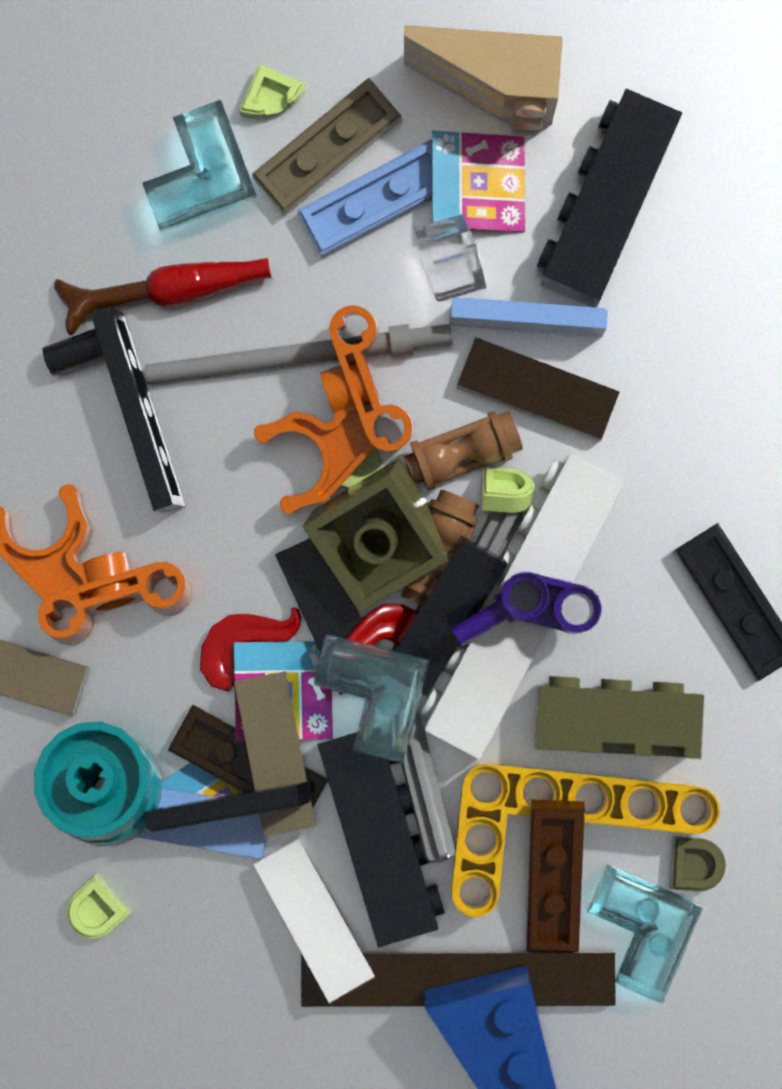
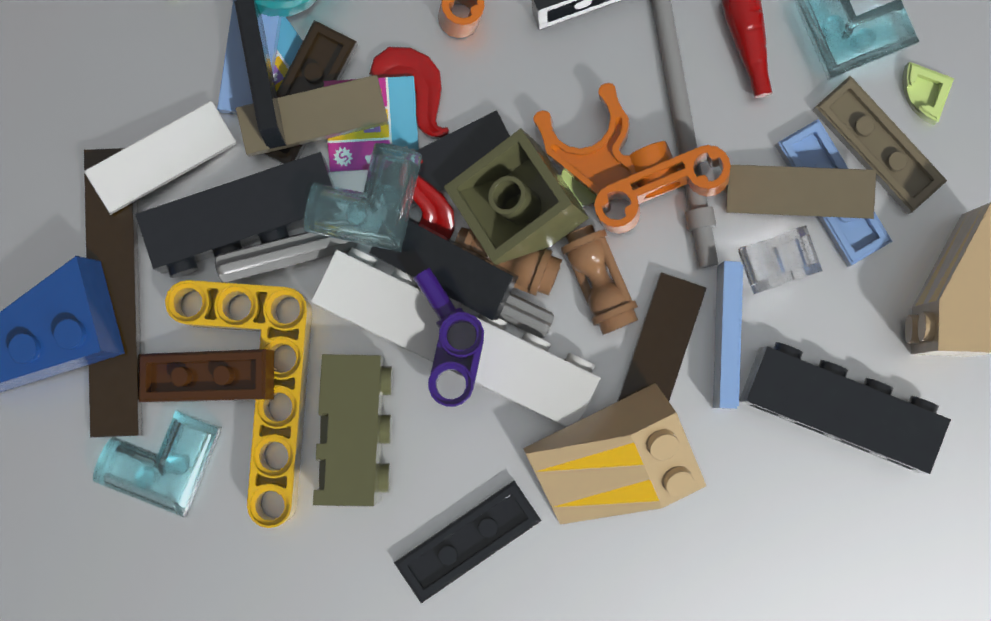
camera: 80 degrees right, 0 degrees up
sticker [432,130,525,232] -> none
yellowish green tile [481,466,535,513] -> none
olive tile [670,836,726,891] -> none
none -> tan slope [523,383,706,524]
none -> dark tan tile [726,165,877,219]

